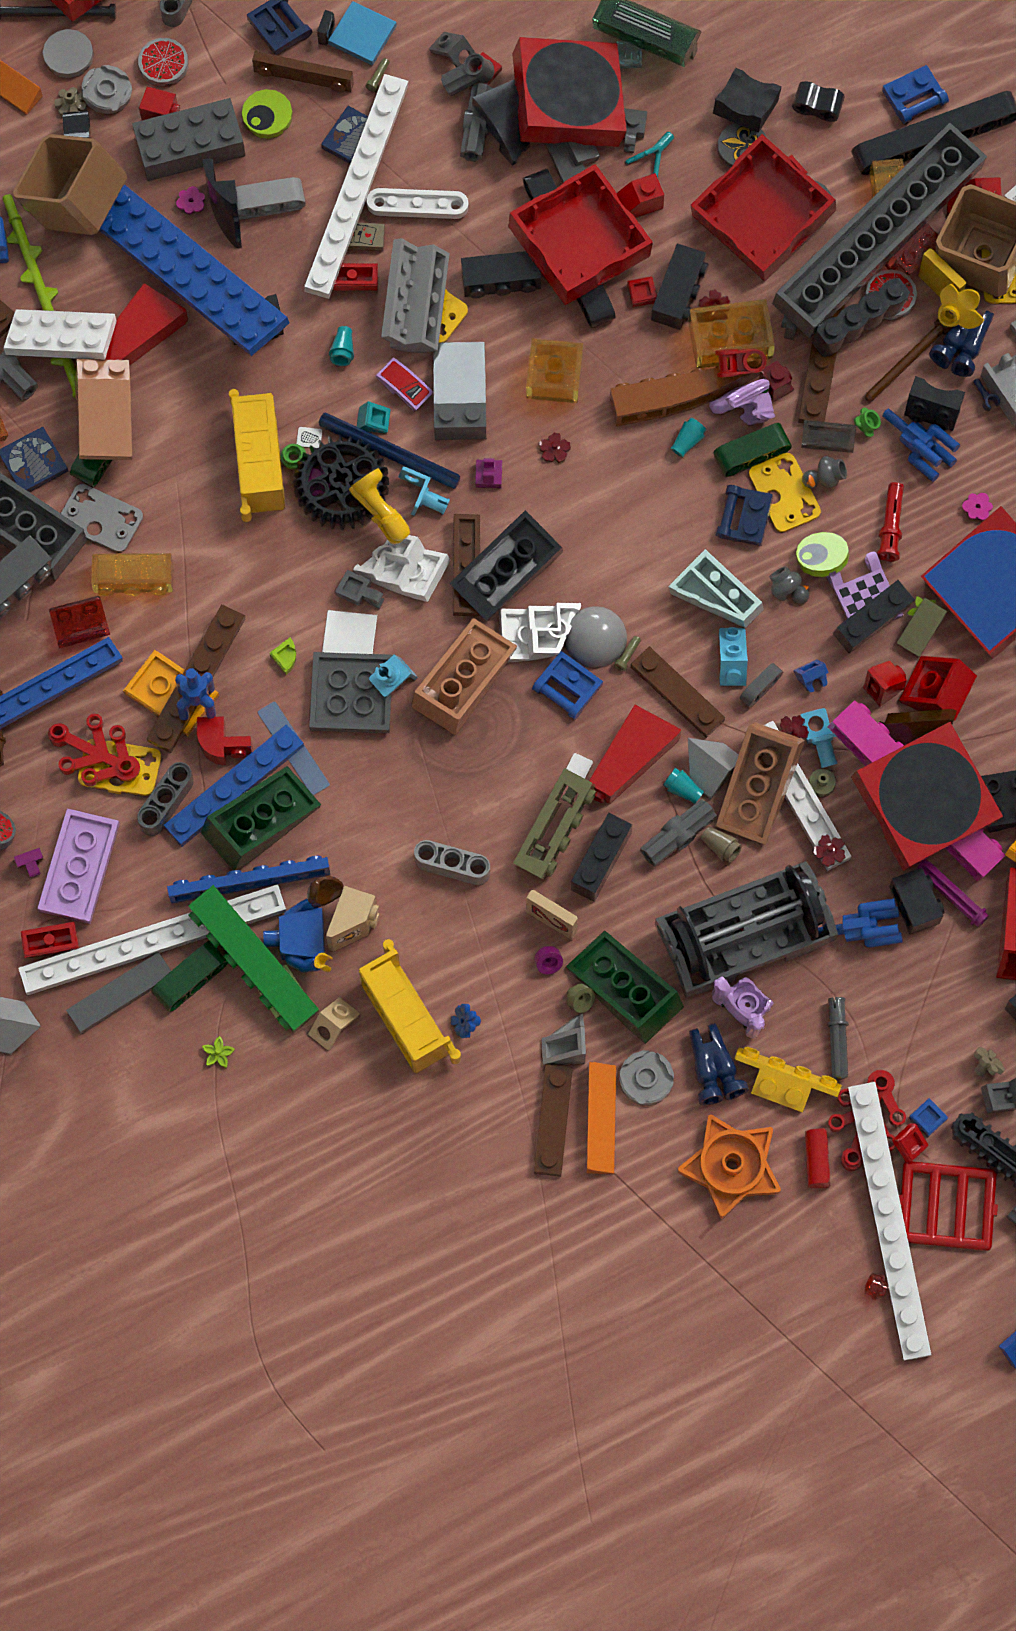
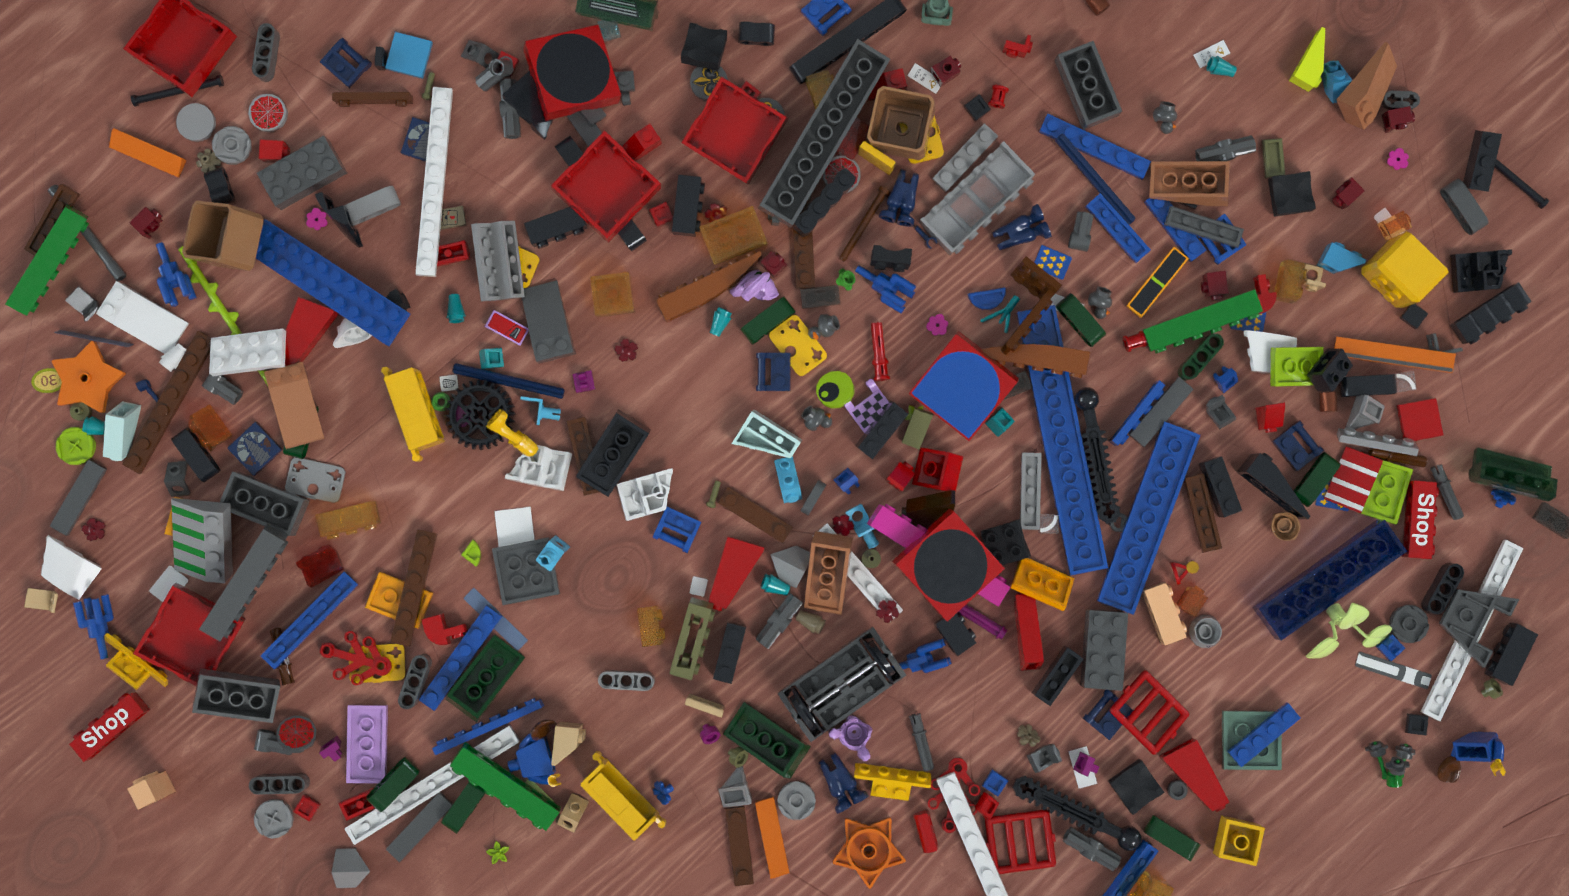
camera: 15 degrees left, 15 degrees up
blue plant [175,668,216,720] -> none
lime tile [242,89,293,139] -> none
dark grey plate [335,570,384,609] -> none
white plate [367,188,469,219] -> none
nougat slope [412,618,517,735] -> none
light grey piece [564,606,627,668] -> none
teal plant [625,132,674,178] -> none
red piece [715,348,767,377] -> none
yellow plate [938,284,984,329] -> none
none -> white hat [333,318,372,348]
none -> dark green beam [366,757,420,812]
none -> clear yellow brick [637,605,666,647]

